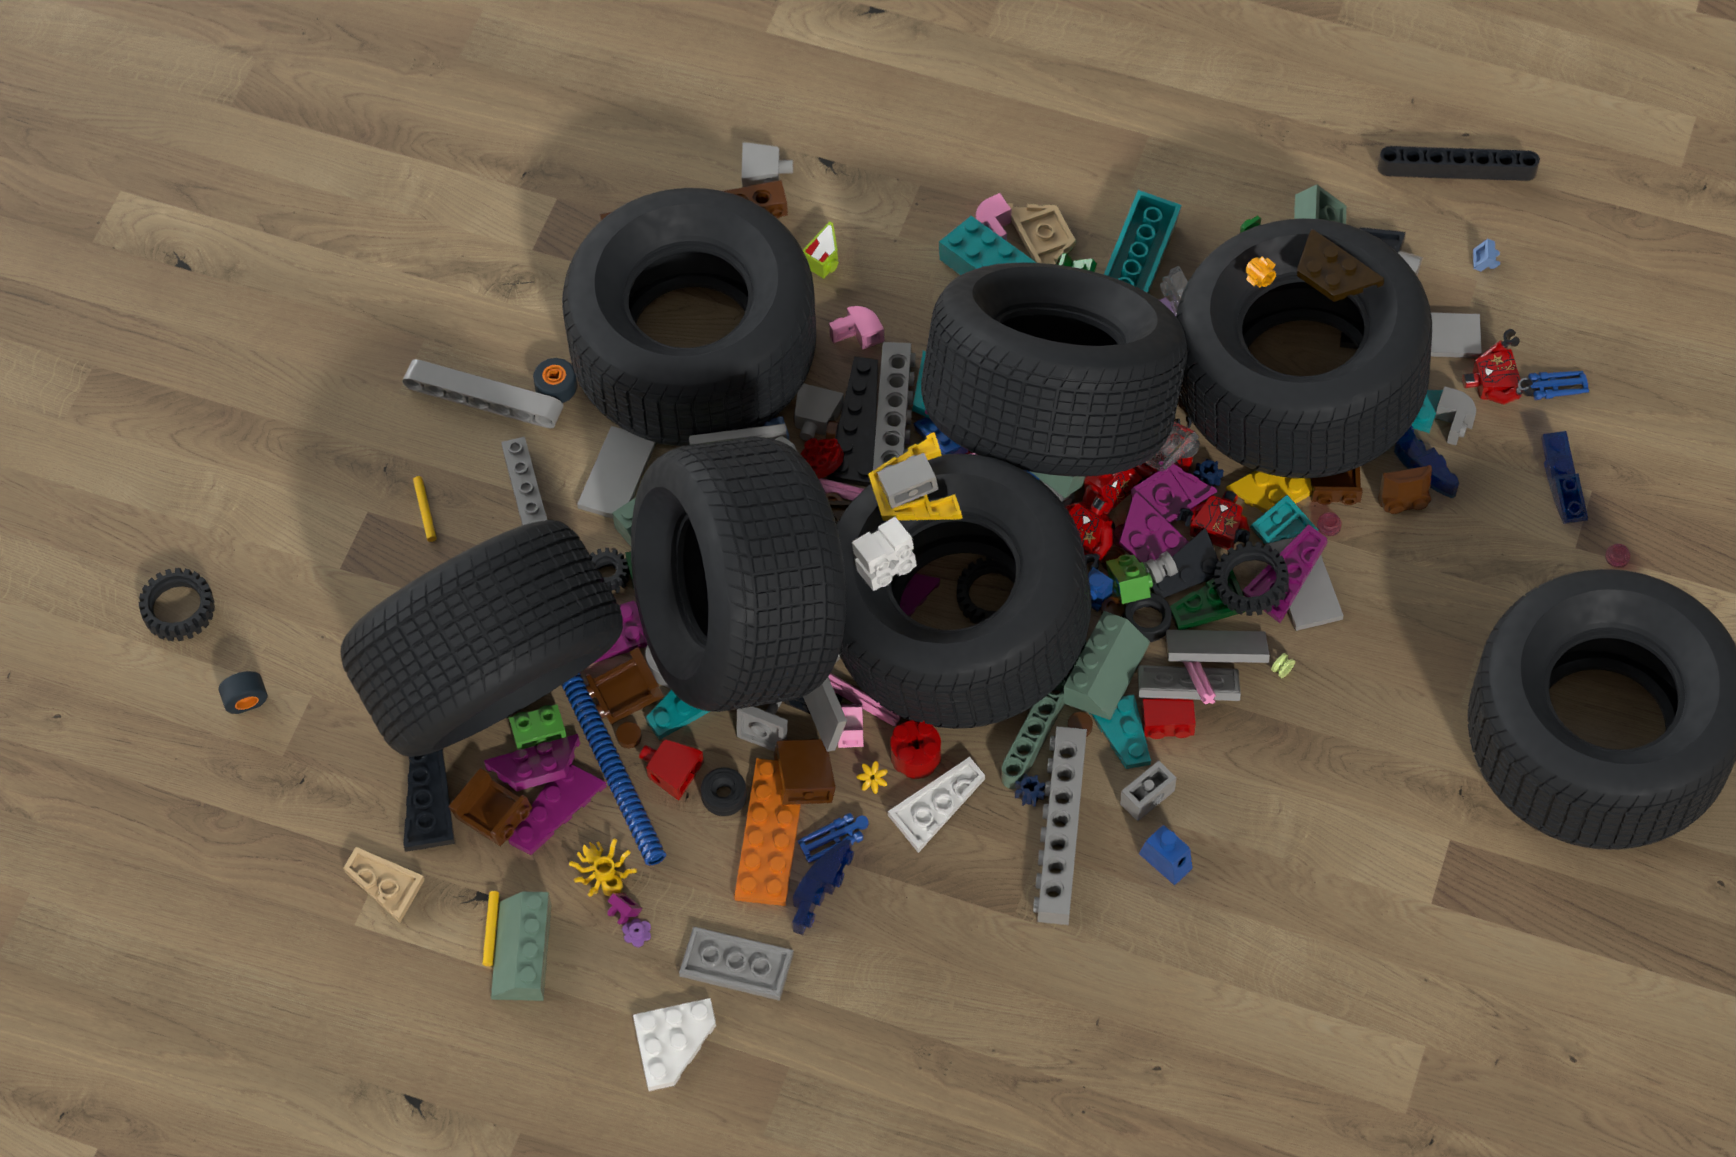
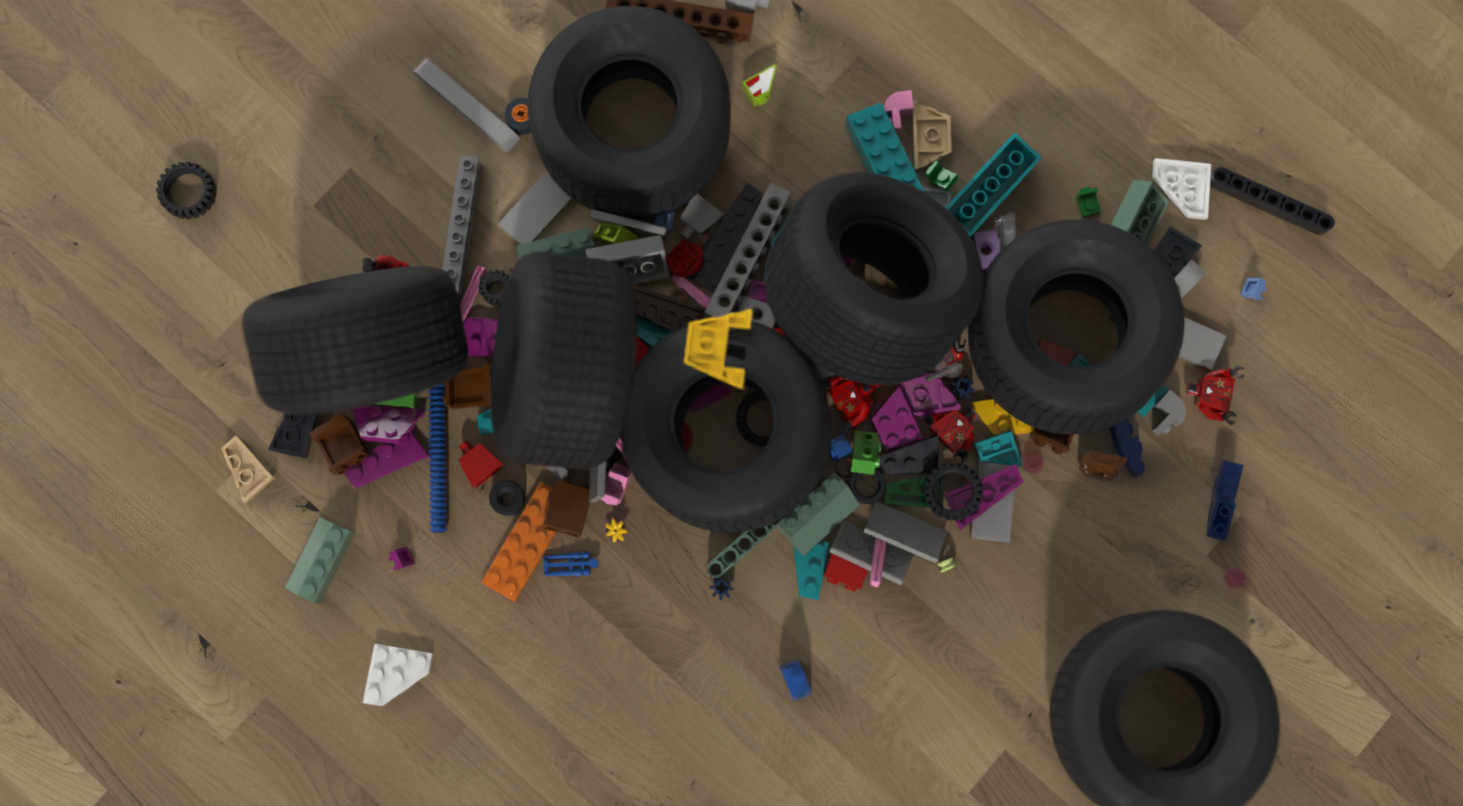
camera: 20 degrees right, 20 degrees up
black wheel [218,671,268,714] -> none
yellow bar [413,476,437,542] -> none
yellow bar [482,891,499,967] -> none
yellow animal [569,838,637,897] -> none
reddish brown tile [616,722,642,749] -> none
medium lavender plant [622,919,651,947] -> none
light grey tile [679,926,794,1001] -> none
clear blue slope [792,839,854,935] -> none
bright pink brick [829,306,884,350] -> none
white brick [852,517,916,591] -> none
light grey brick [877,453,938,509] -> none
white wing [888,757,985,853] -> none
red brick [890,721,941,779] -> none
light grey brick [1033,727,1087,925] -> none
reddish brown tile [1067,712,1093,737] -> none
light grey brick [1120,761,1177,821] -> none
light grey wheel [1144,551,1178,584] -> none
light orange gear [1246,256,1276,288] -> none
dark brown wing [1297,229,1384,302] -> none
blue piece [1528,371,1589,400] -> none
none -> white plate [1152,158,1211,220]

